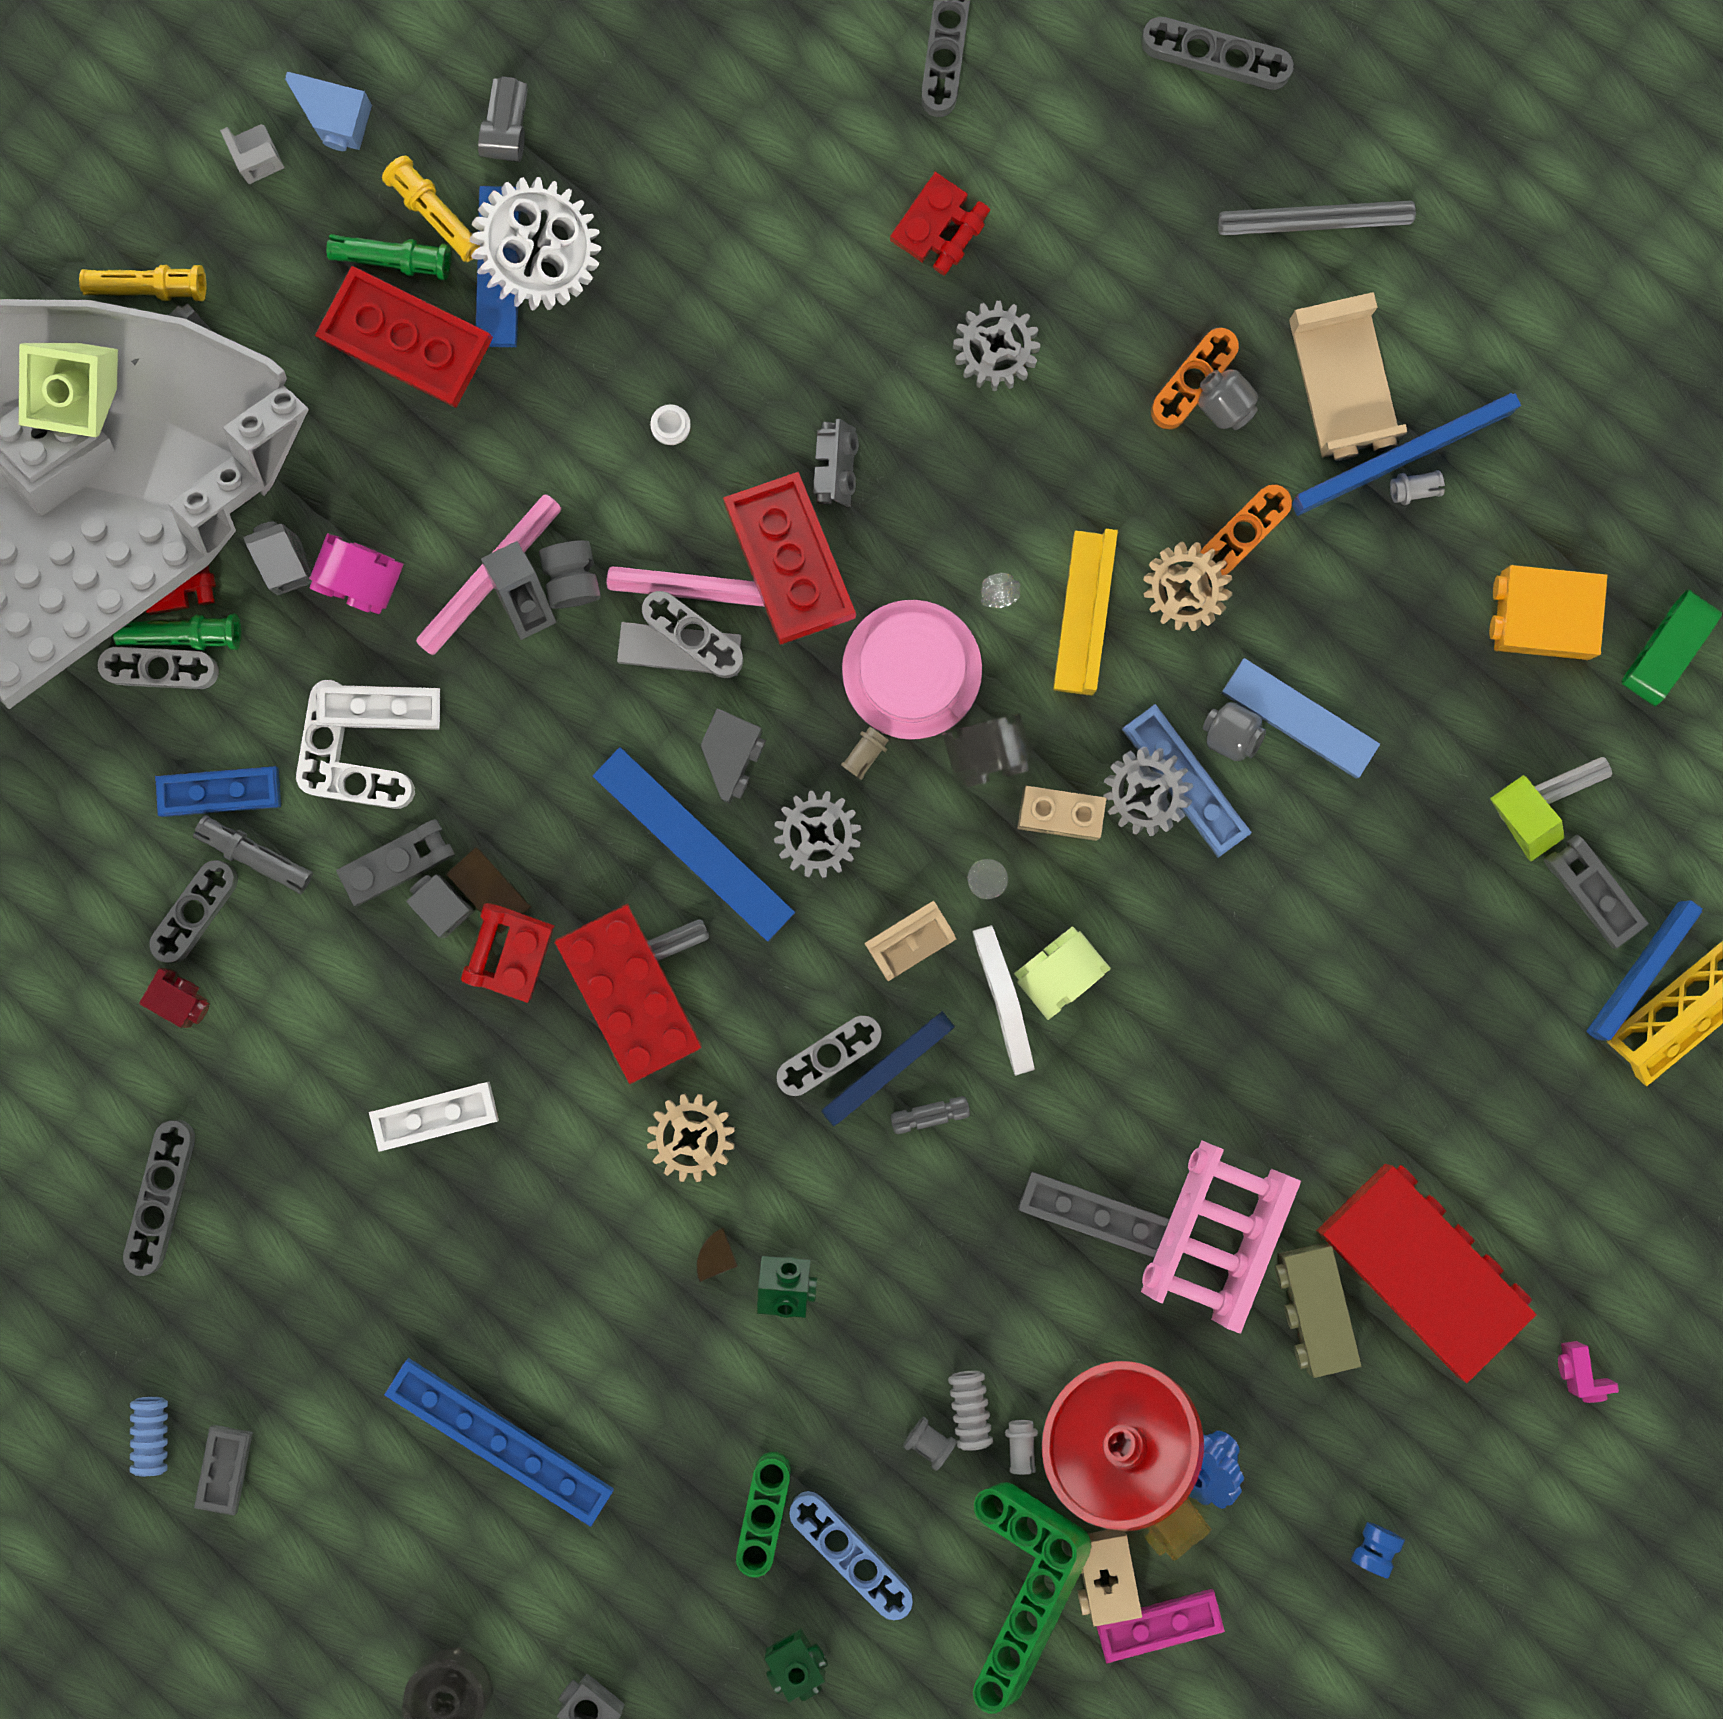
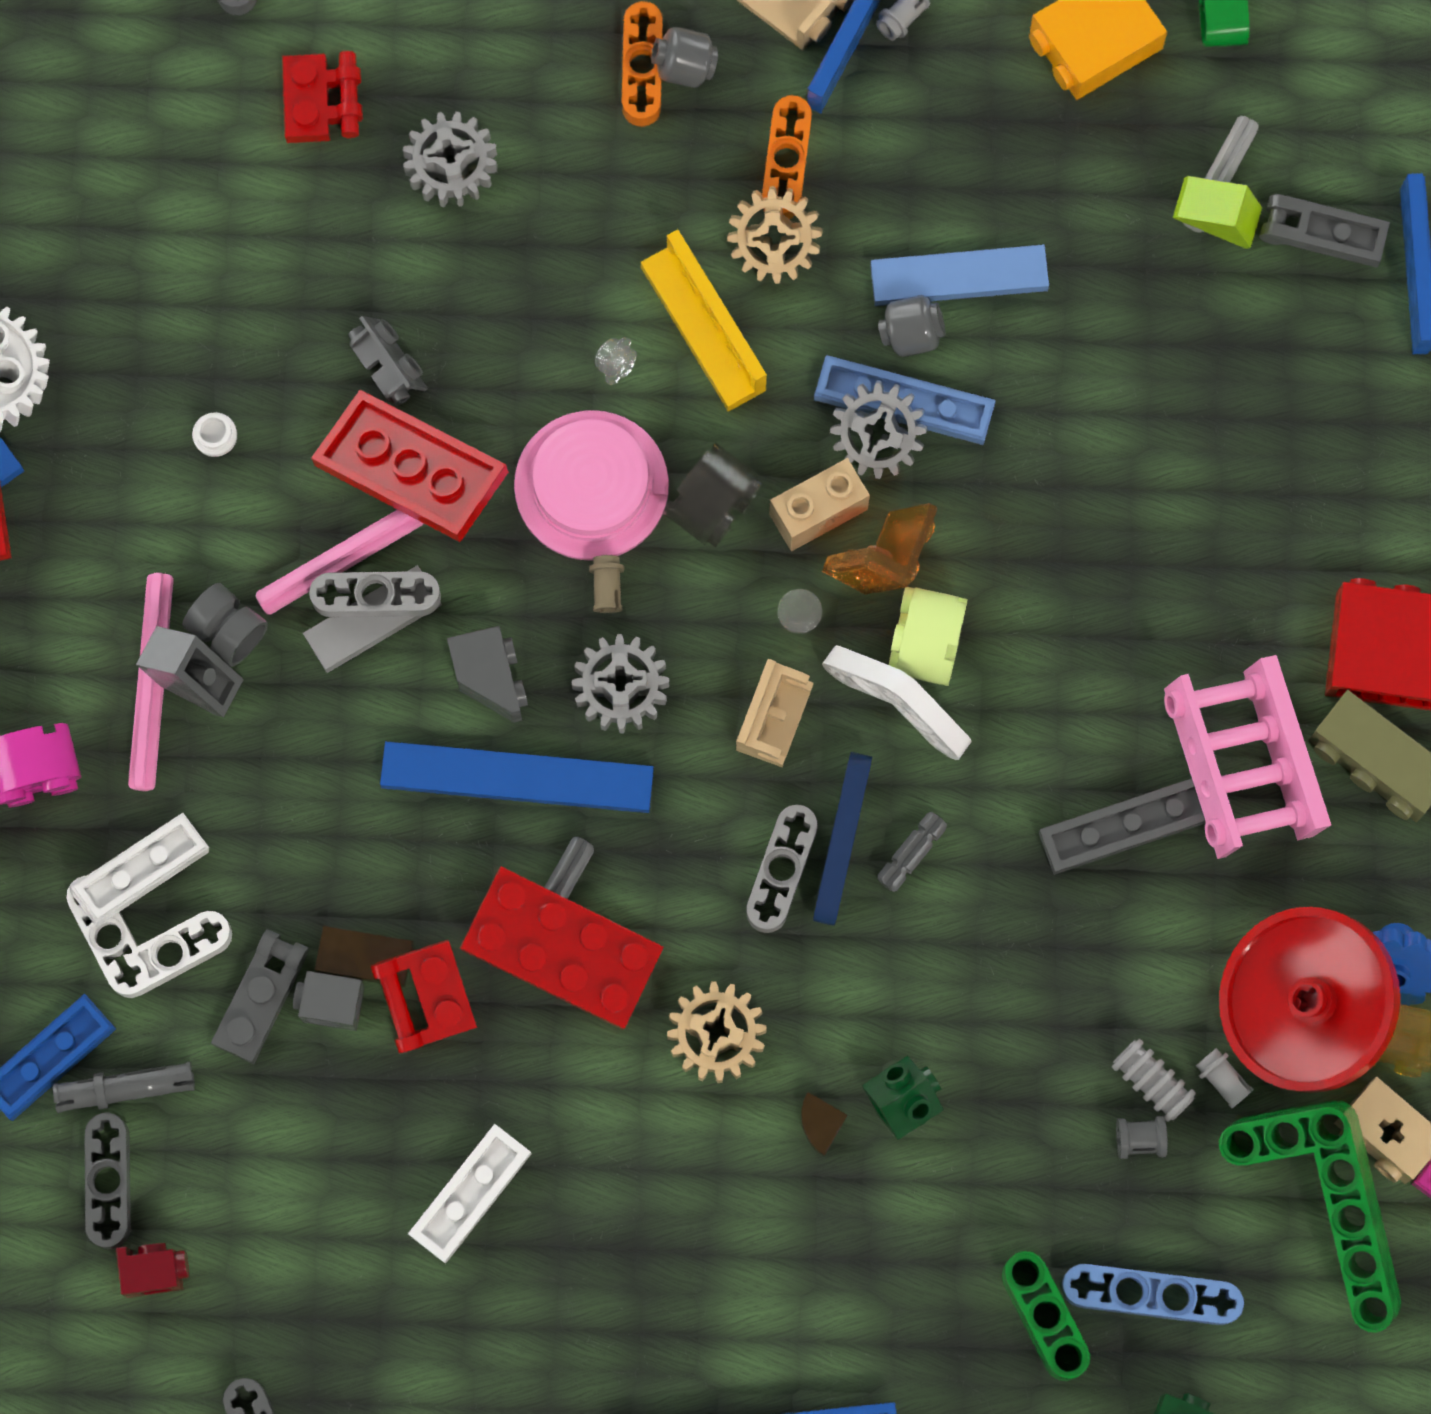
camera: 40 degrees left, 10 degrees down
none -> clear orange bracket [822,503,938,595]

